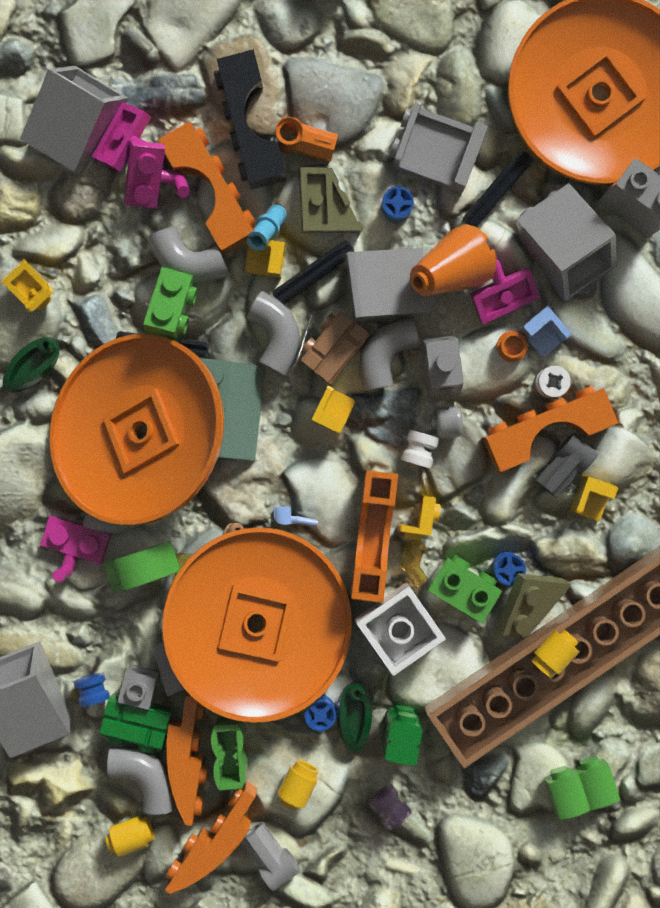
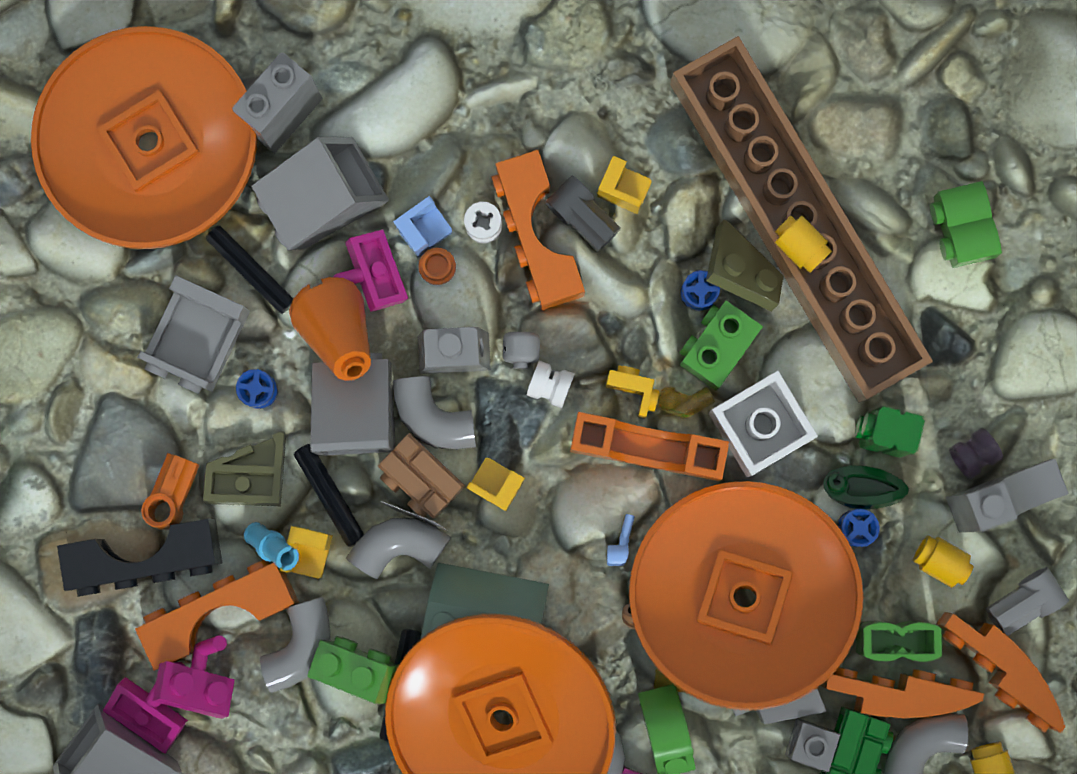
camera: 80 degrees left, 5 degrees down
none -> light grey arch [946,458,1069,532]

